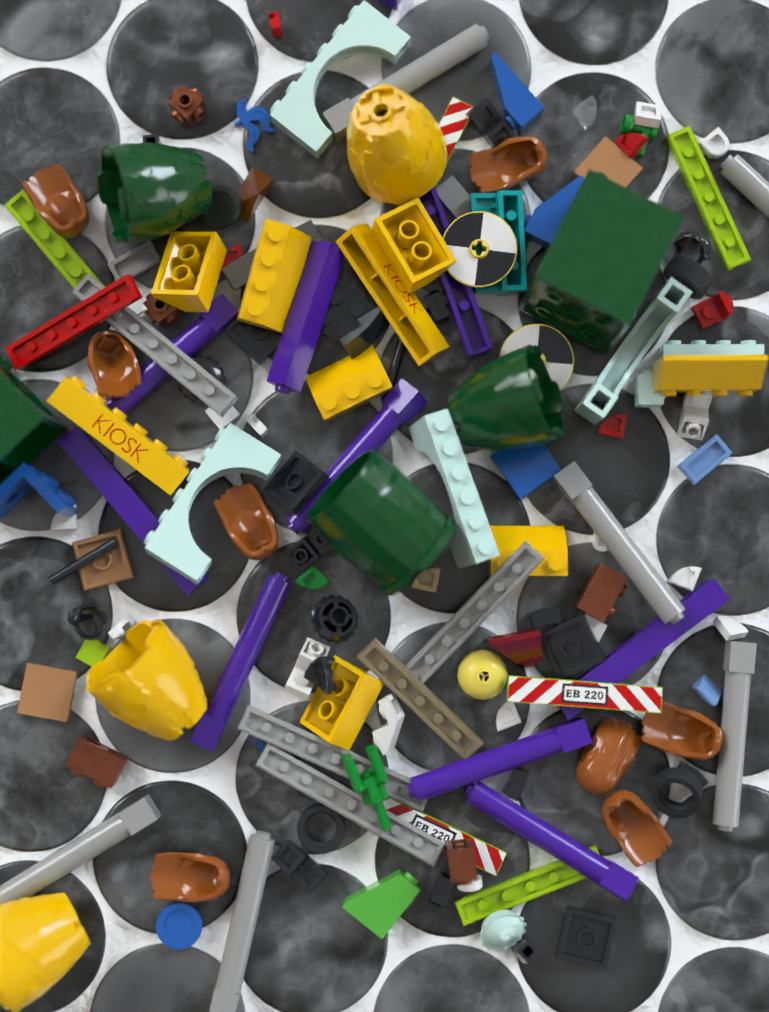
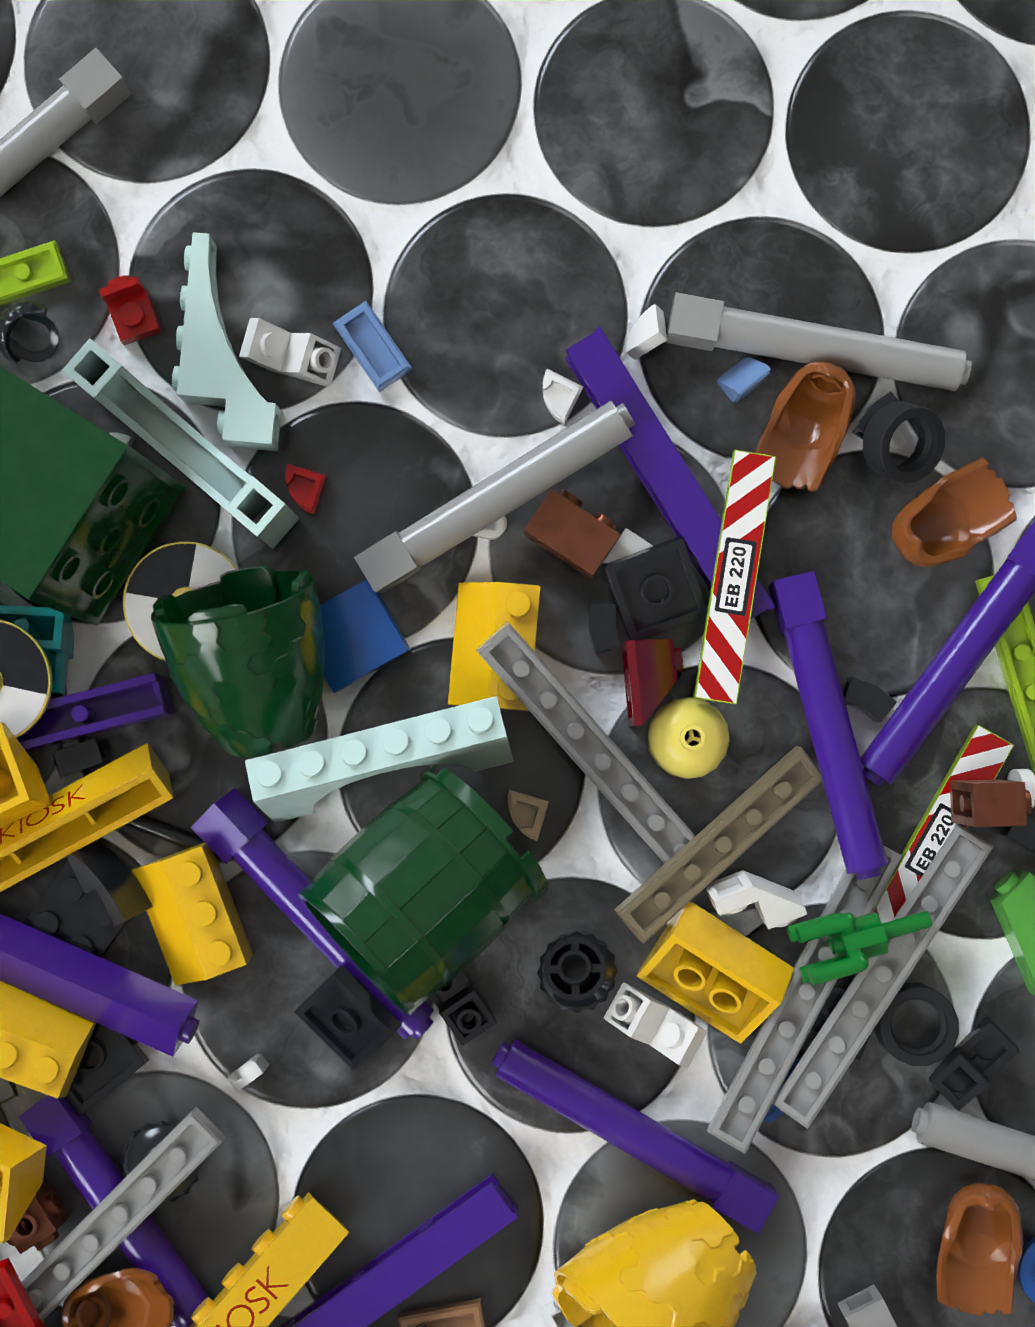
camera: 80 degrees left, 0 degrees up
light aqua arch [144,423,281,585] -> none
white tile [205,406,240,429] -> none
dark orange hair [213,483,279,560] -> none
green tile [294,564,330,589] -> none
black piece [304,656,336,695] -> none
white tile [496,701,522,732] -> none
dark orange hair [576,717,642,795] -> none
yellow slope [653,355,768,397] -> none
black tyre [663,254,713,300] -> none

